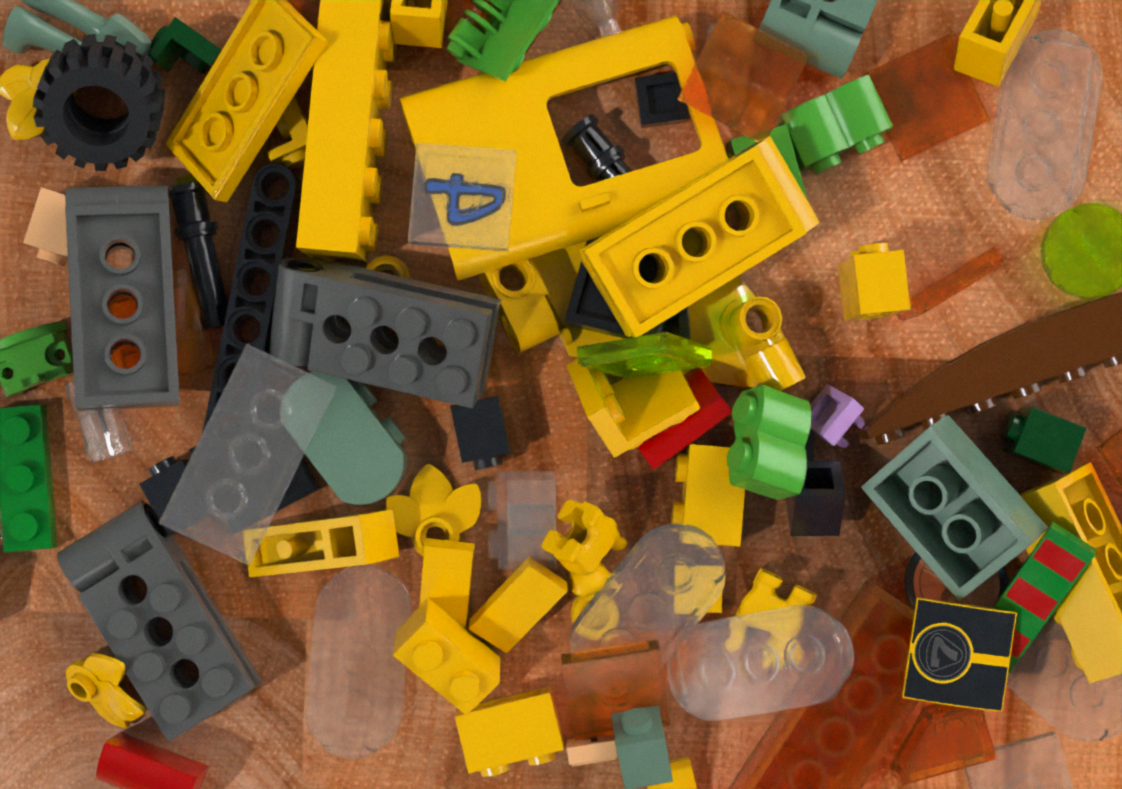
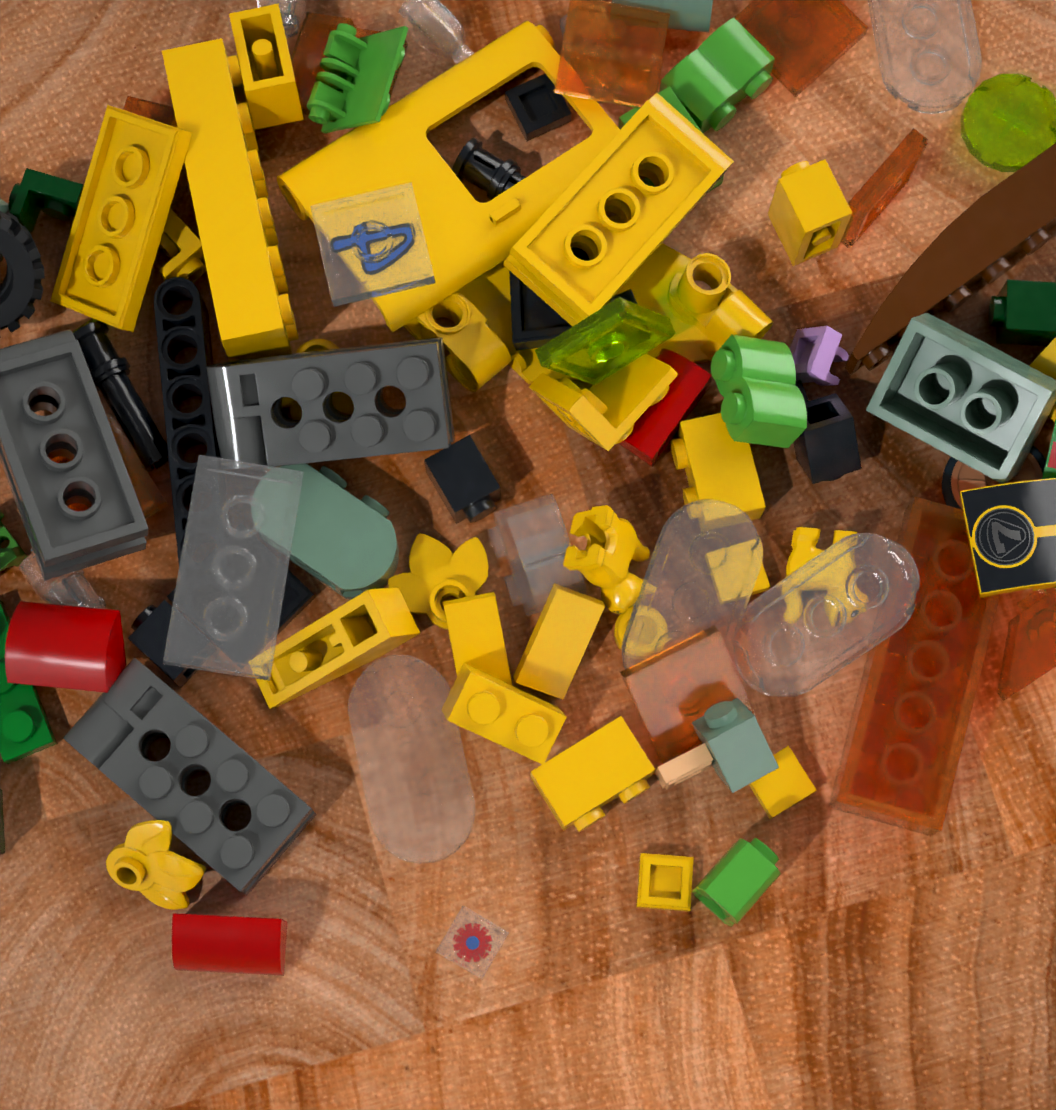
camera: 20 degrees left, 10 degrees down
none -> red brick [5,601,127,693]

